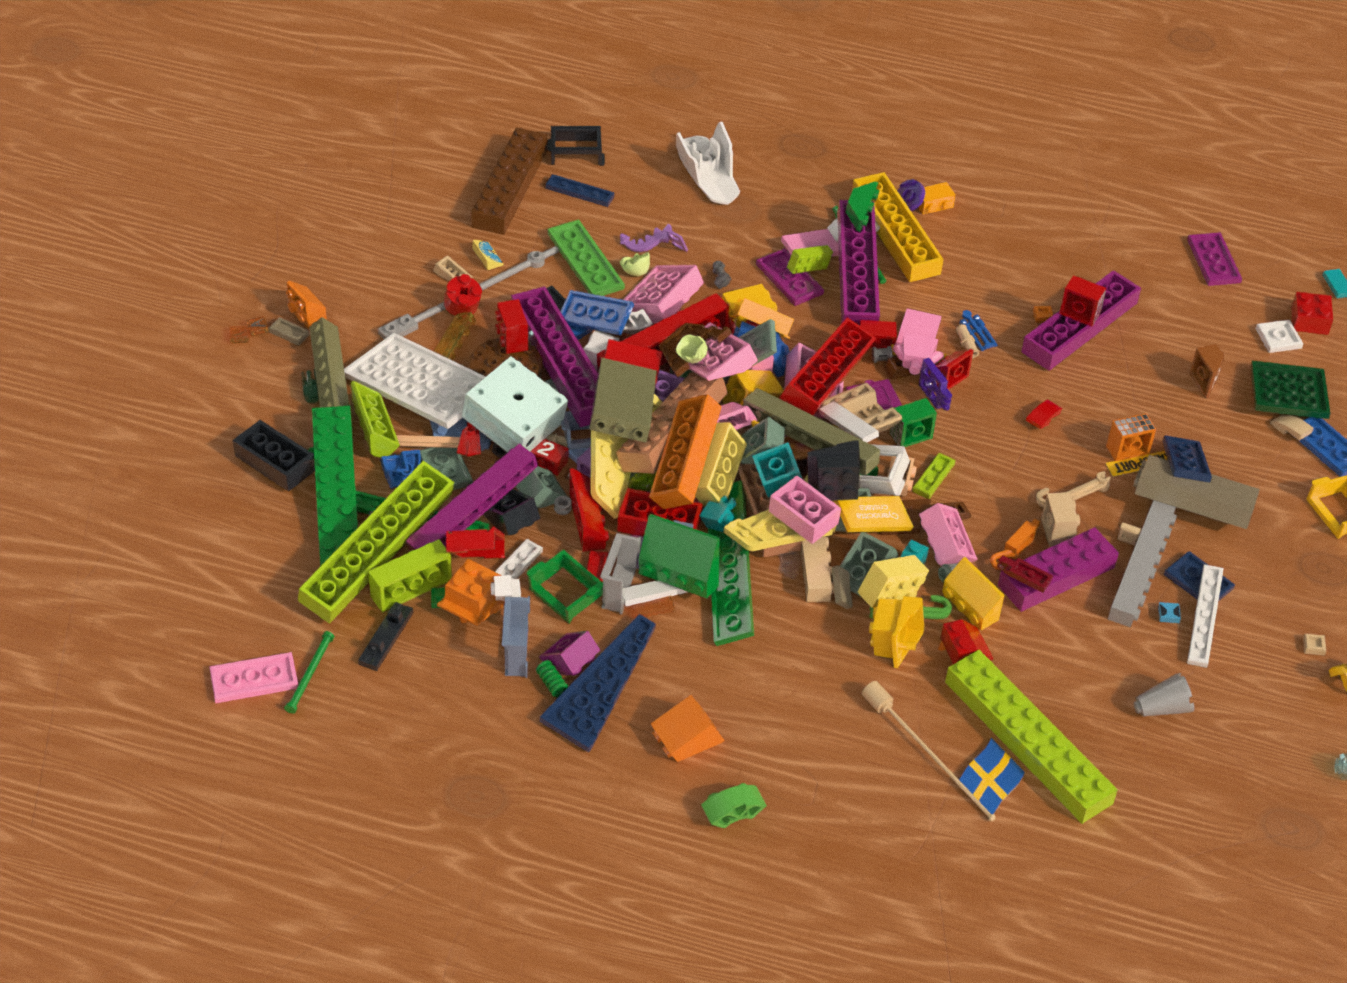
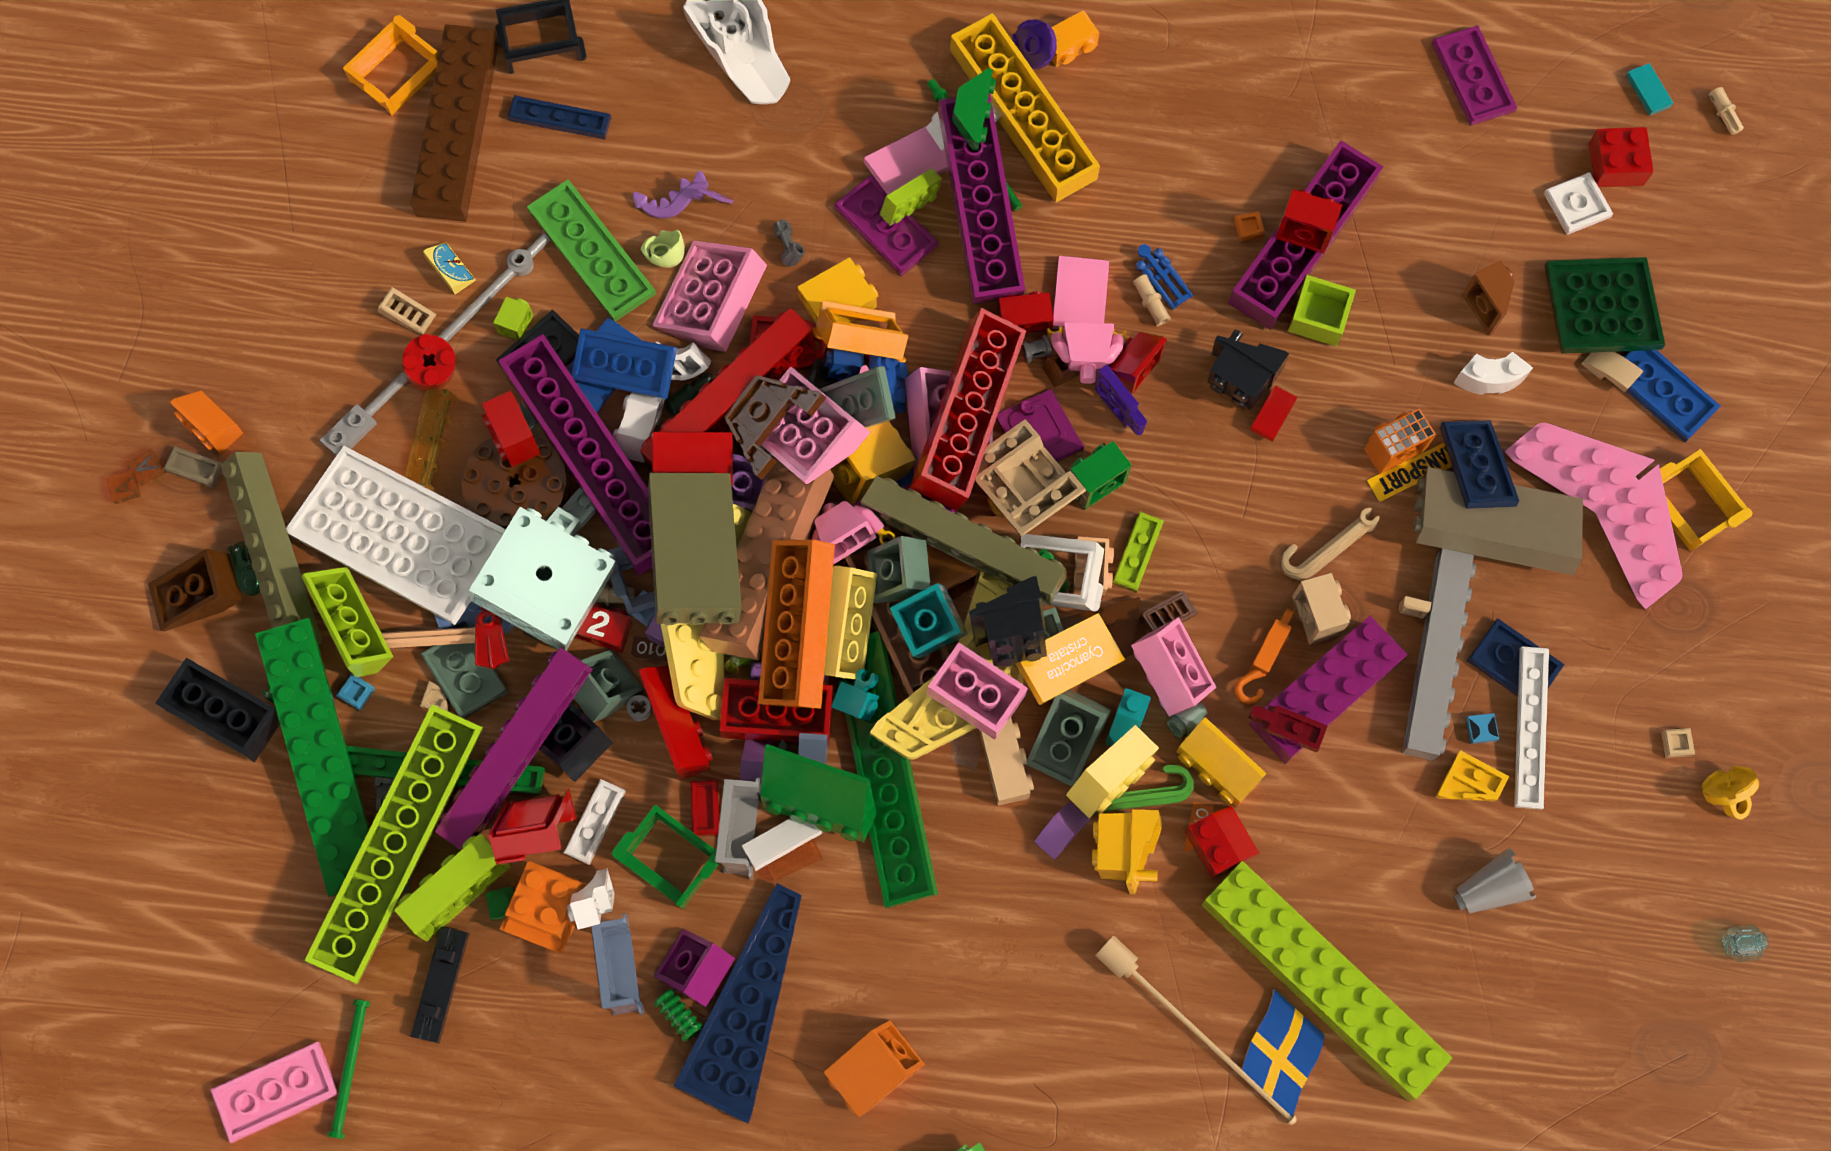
camera: 10 degrees left, 25 degrees up
blue brick [380,450,421,489] -> none
yellowish green hair [676,335,708,364] -> none
white tile [819,401,879,442] -> none
dark tan tile [832,565,853,609] -> none
none -> reddish brown slope [148,549,242,632]
none -> dark azure tile [336,673,376,711]
none -> light orange piece [343,15,439,116]
none -> lime brick [493,297,533,340]
none -> medium lavender slope [1034,802,1090,860]
none -> black piece [1207,329,1289,410]
none -> lime piece [1288,275,1356,347]
none -> yellow wing [1435,750,1509,802]
none -> white brick [1454,352,1533,395]
none -> bright pink wing [1505,423,1682,610]

